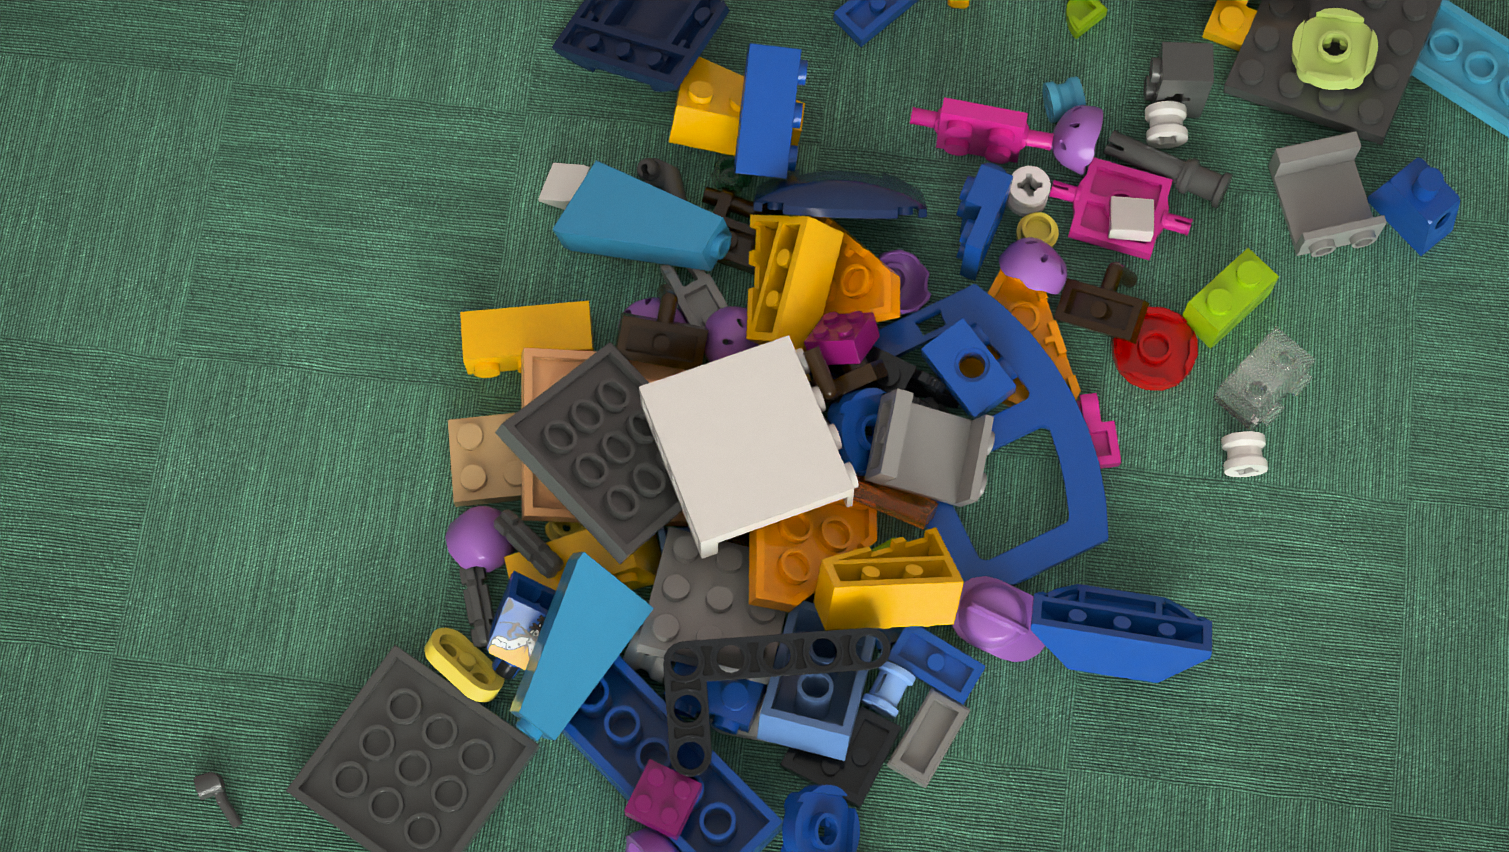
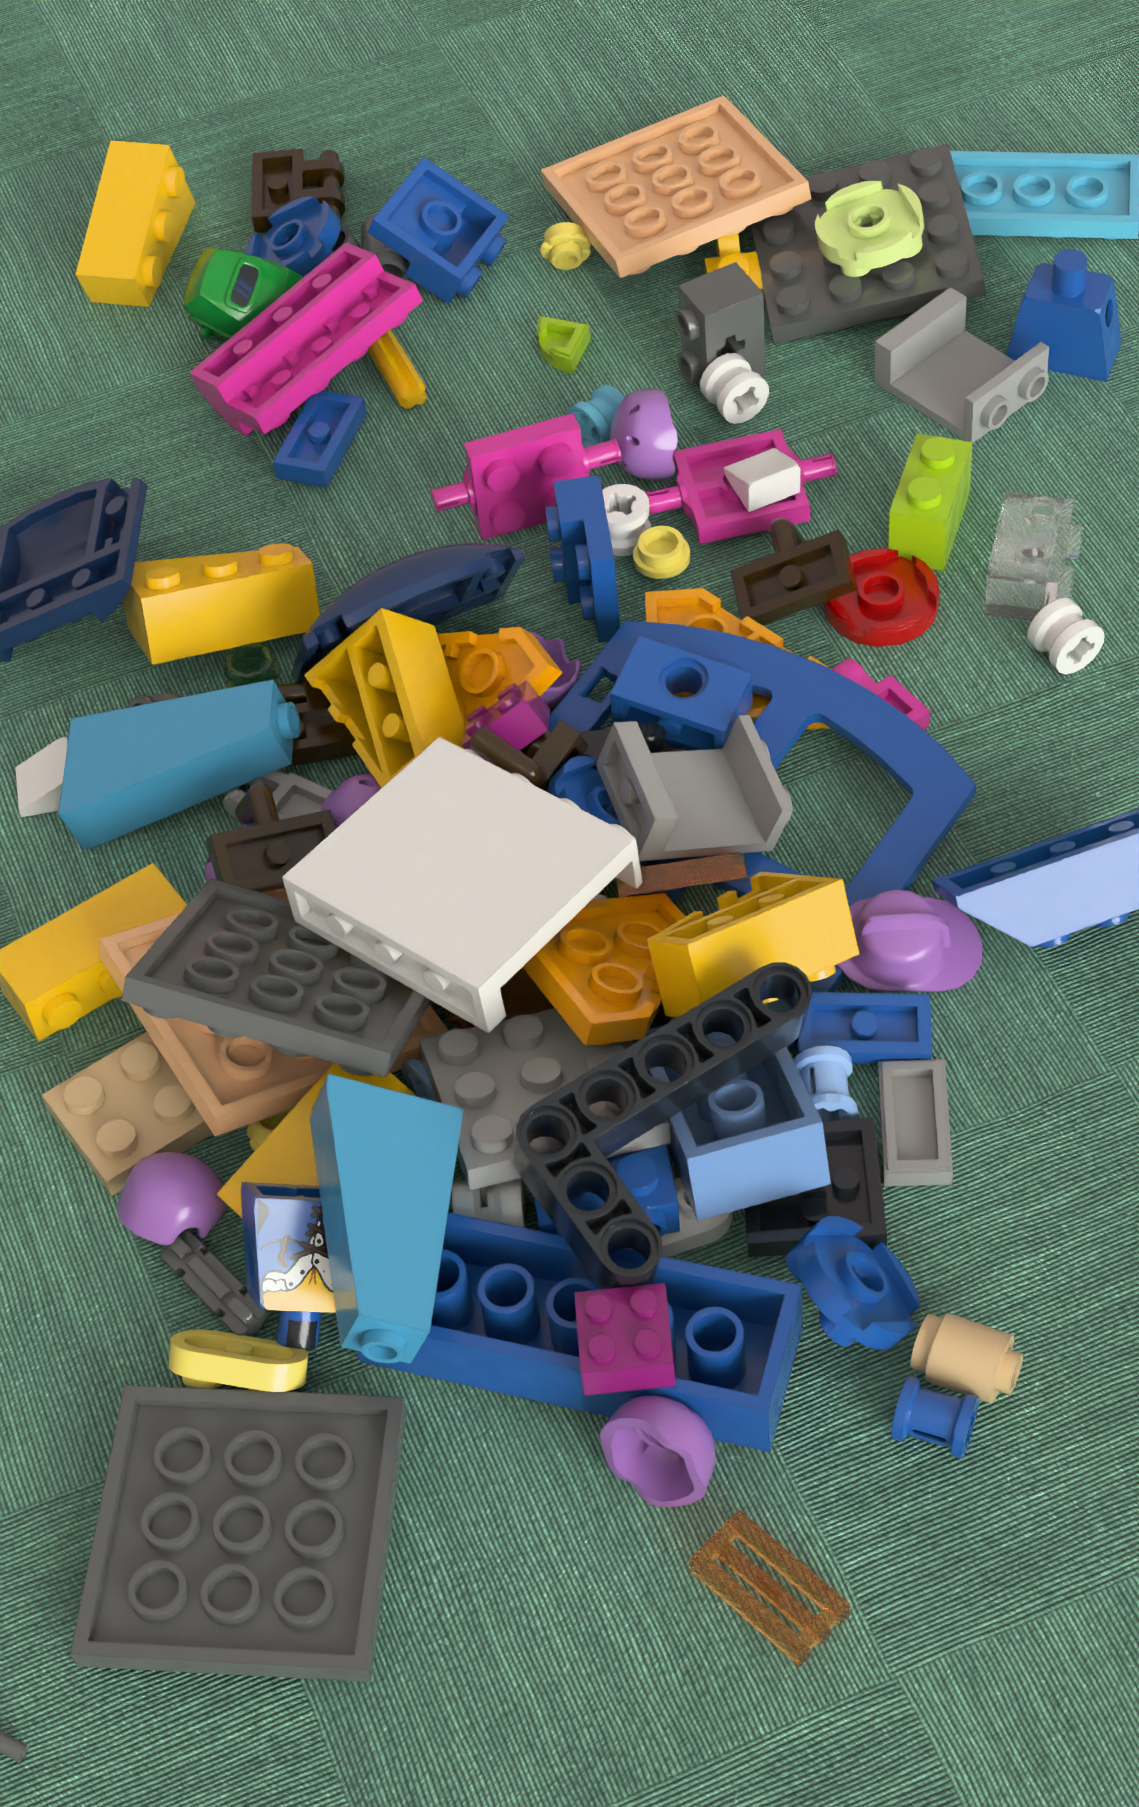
camera: 25 degrees left, 20 degrees down
dark grey axle [494,509,564,579] -> none
blue brick [733,43,808,179] -> none
medium lavender helmet [999,237,1067,295] -> none
dark grey pin [1104,130,1233,209] -> none

